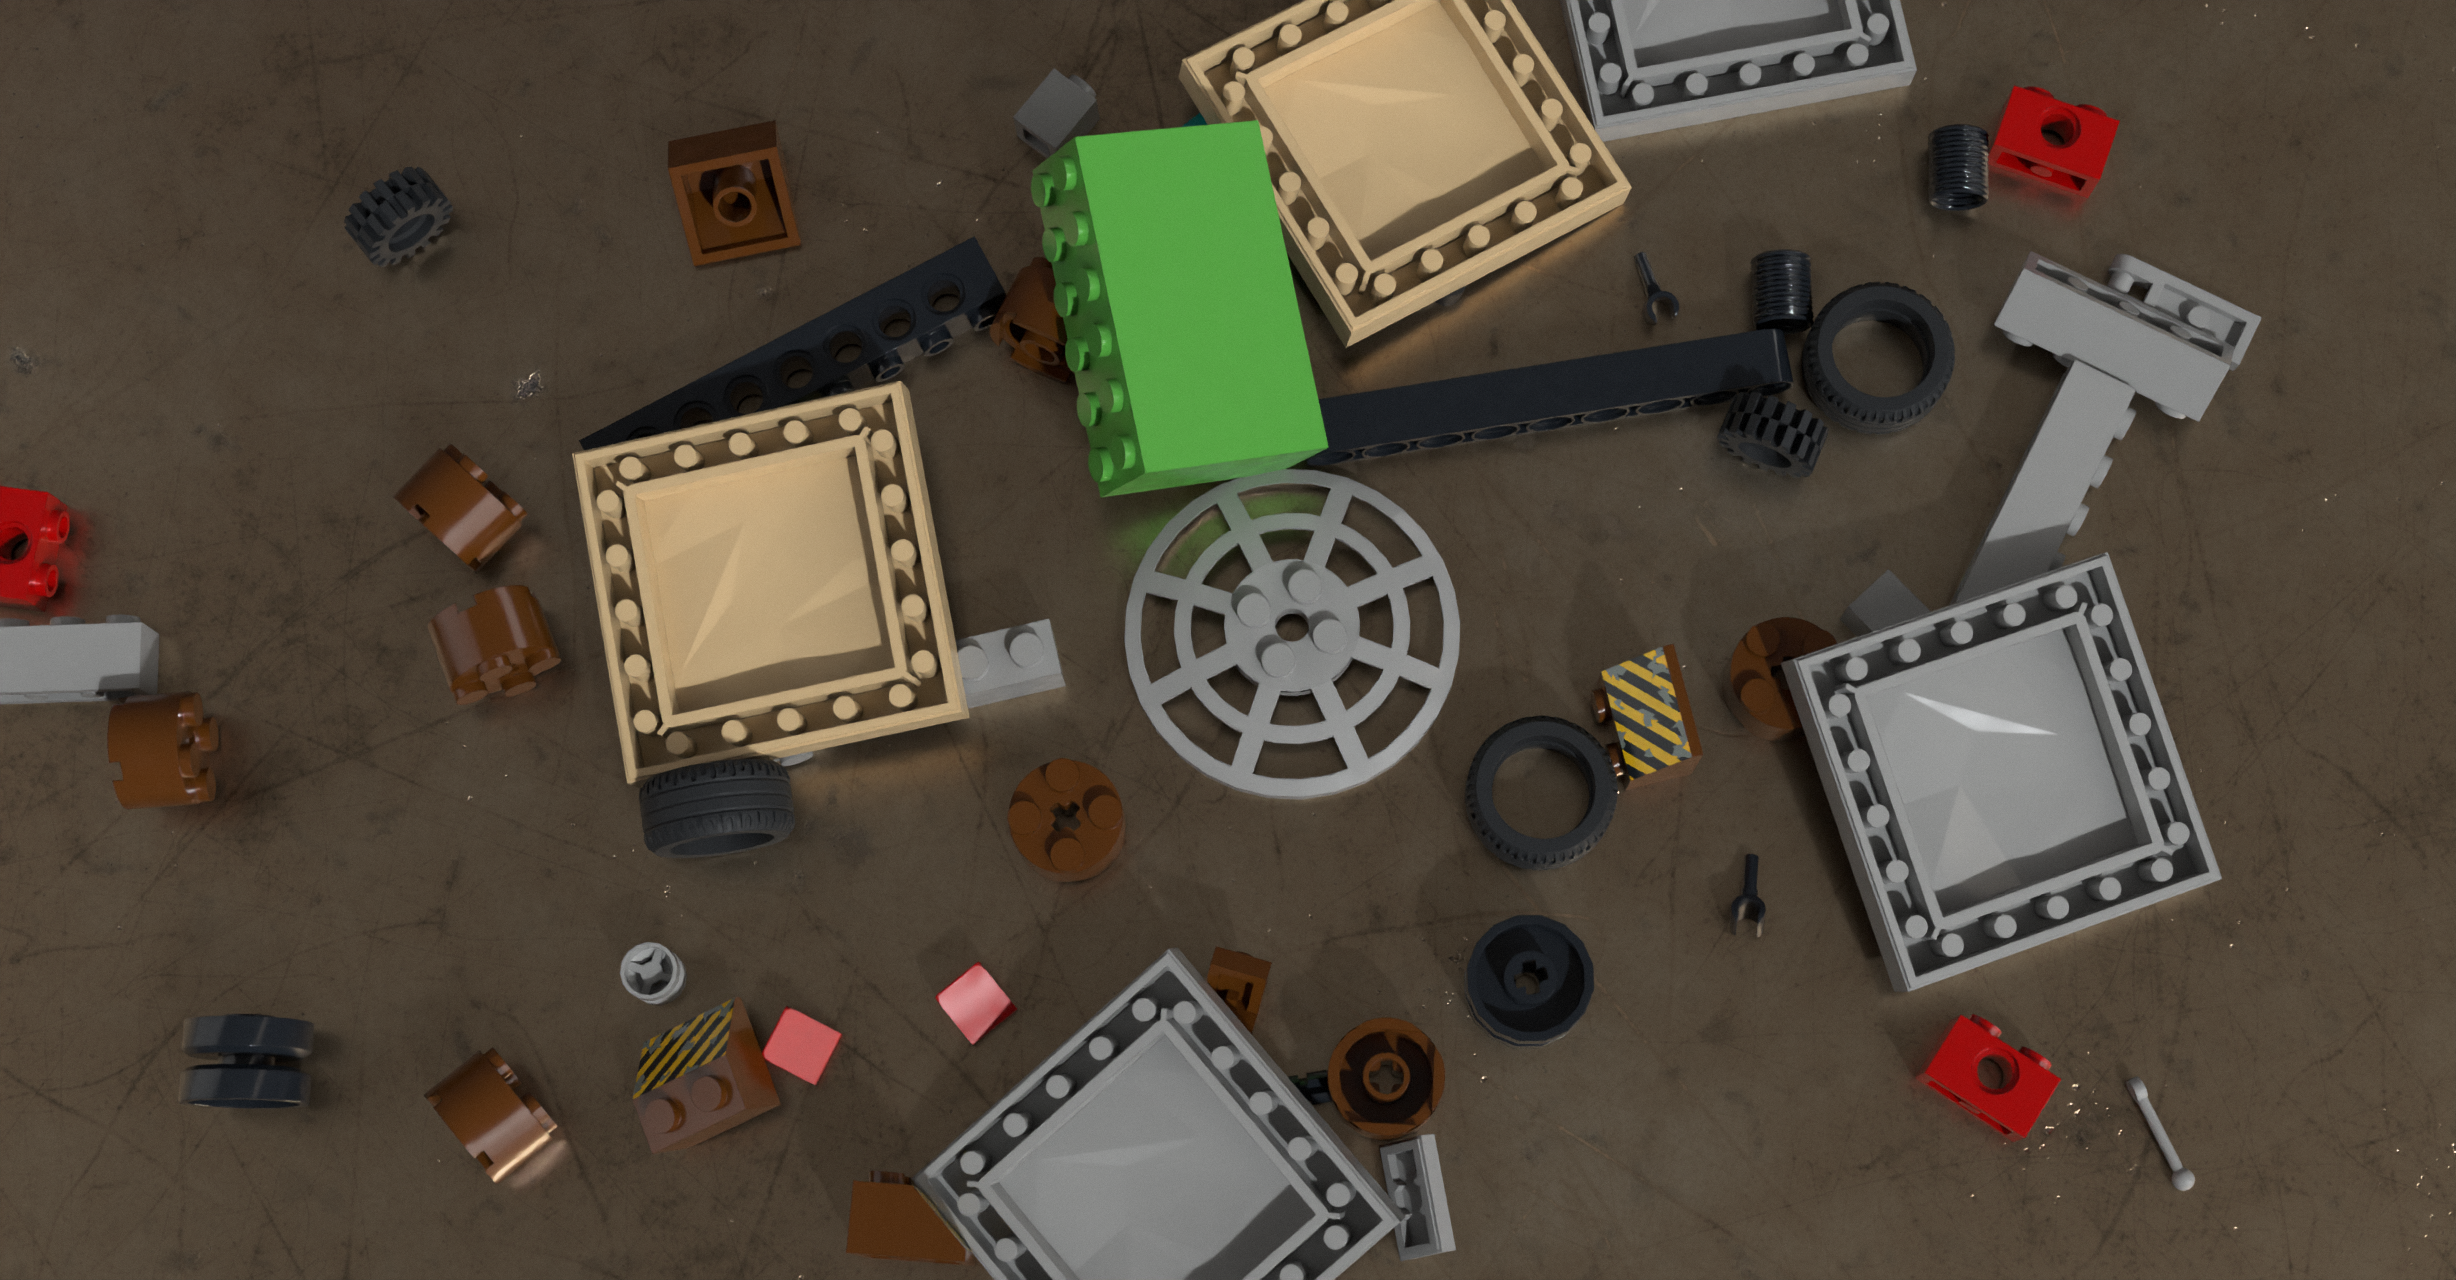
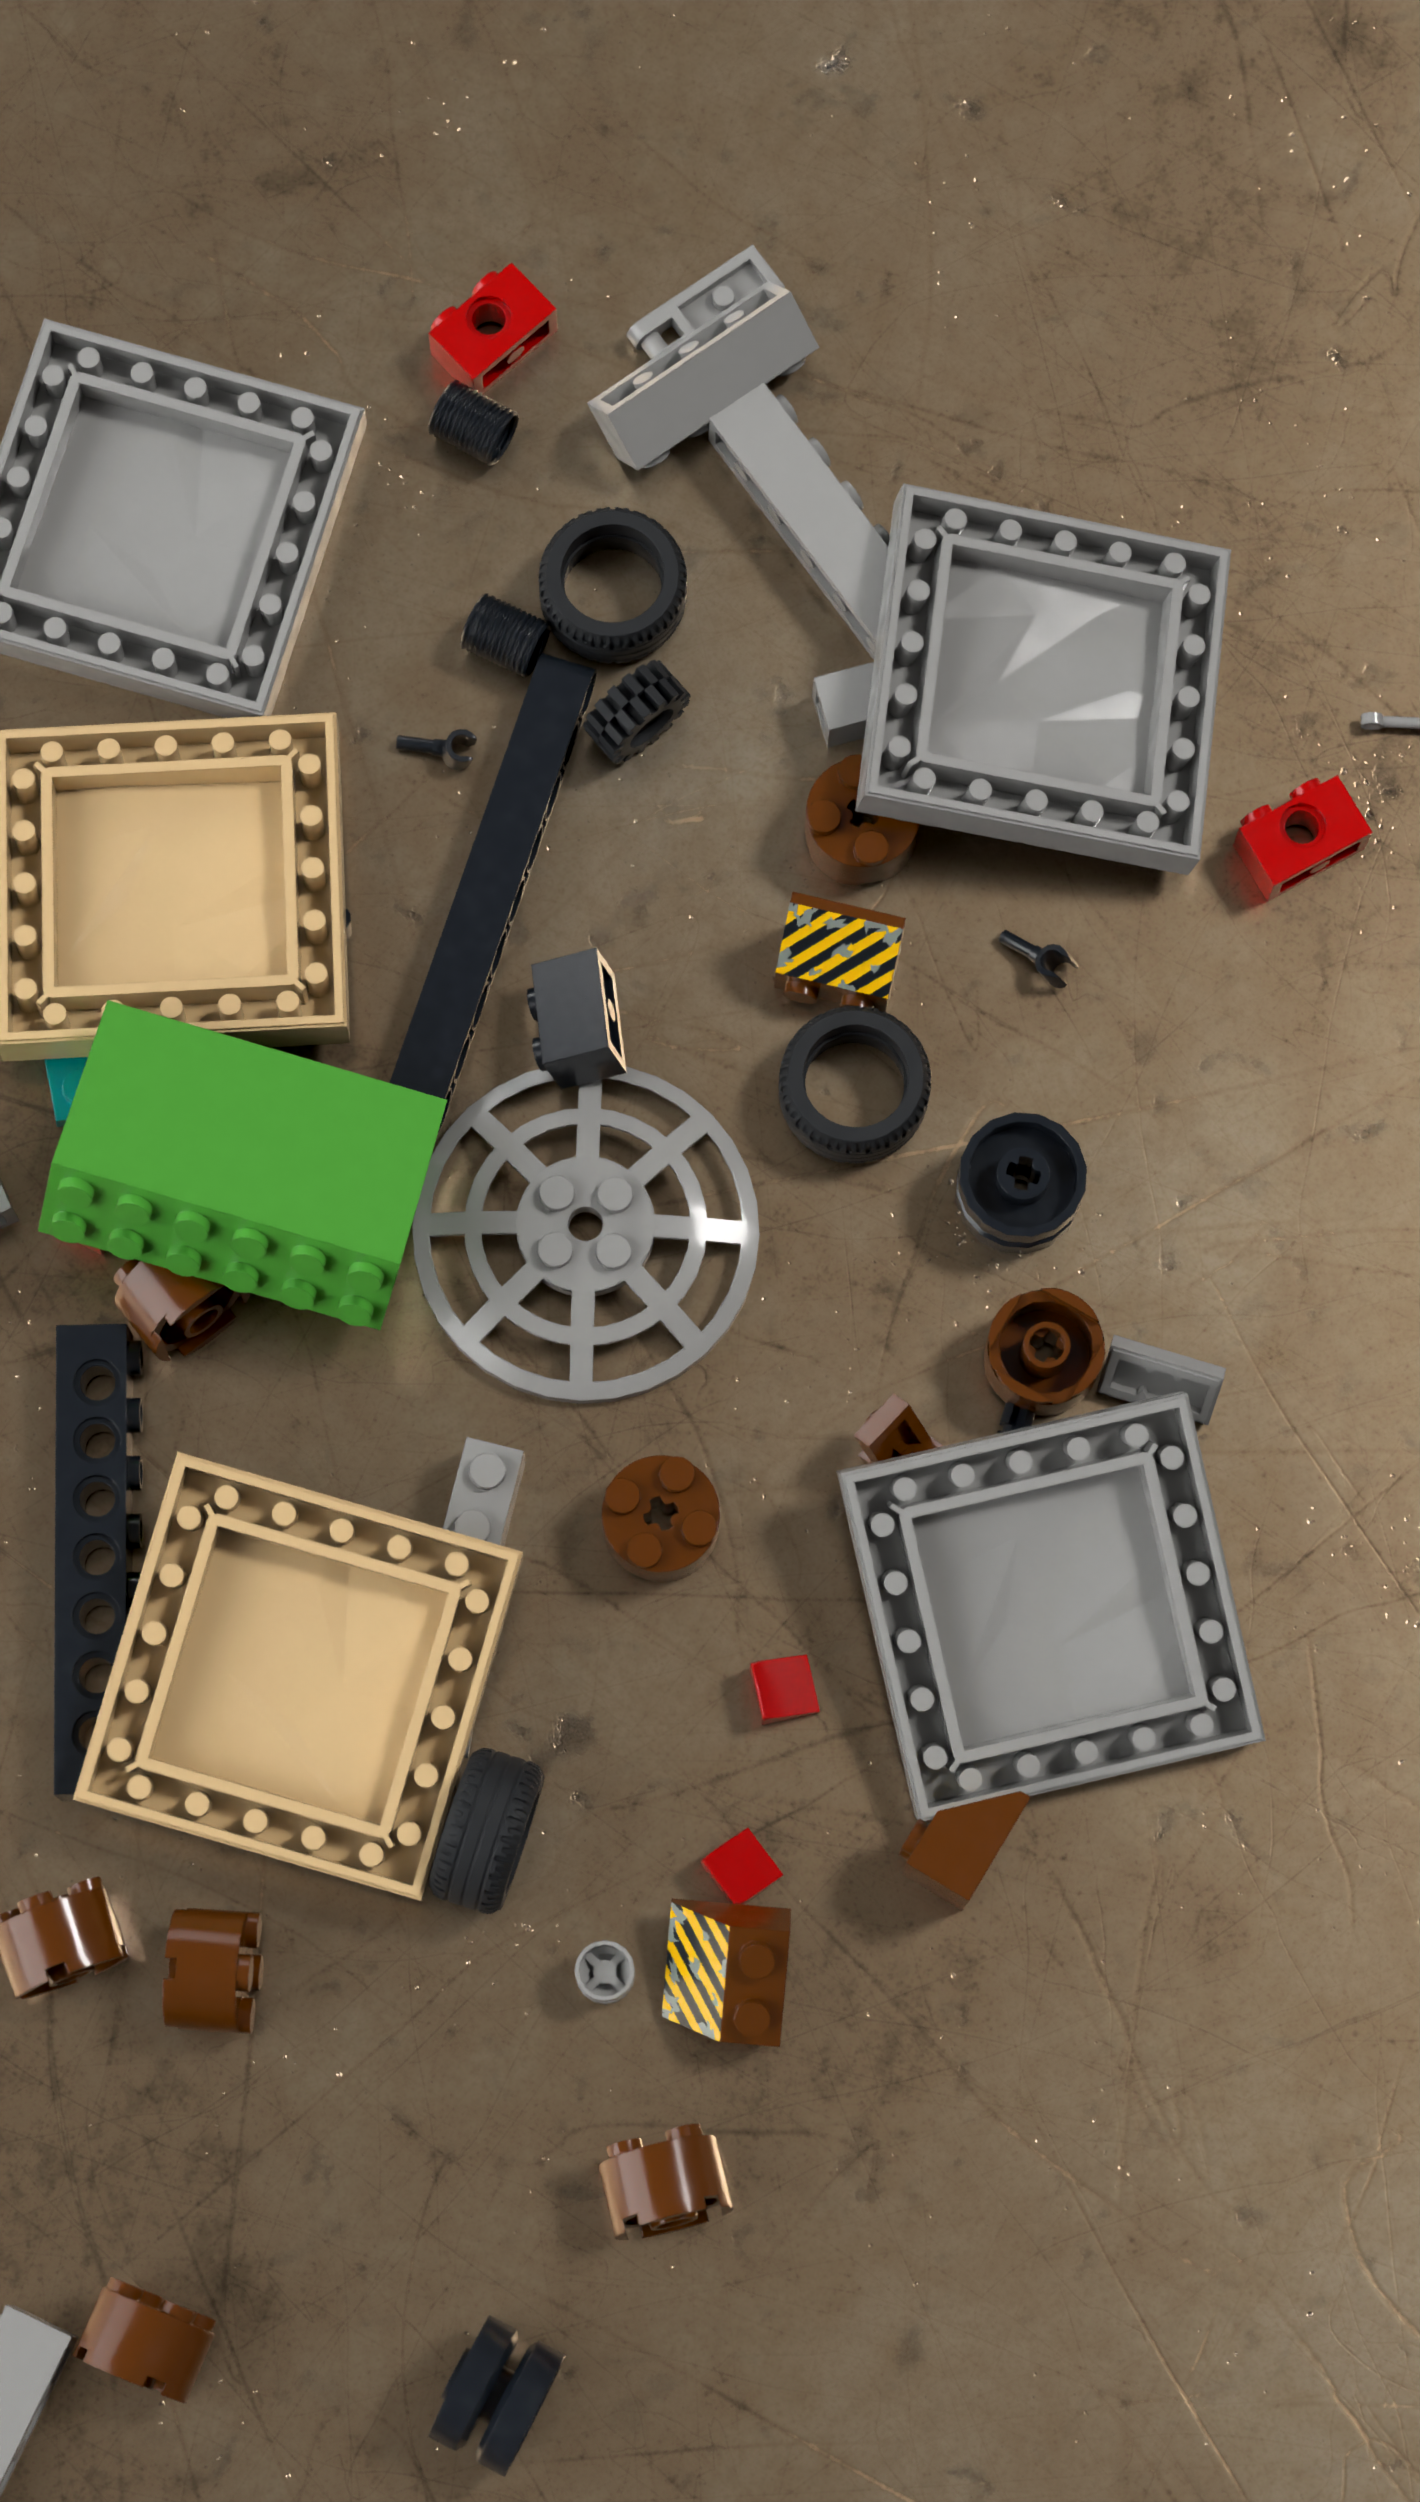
camera: 70 degrees left, 0 degrees up
none -> black brick [527,947,627,1090]

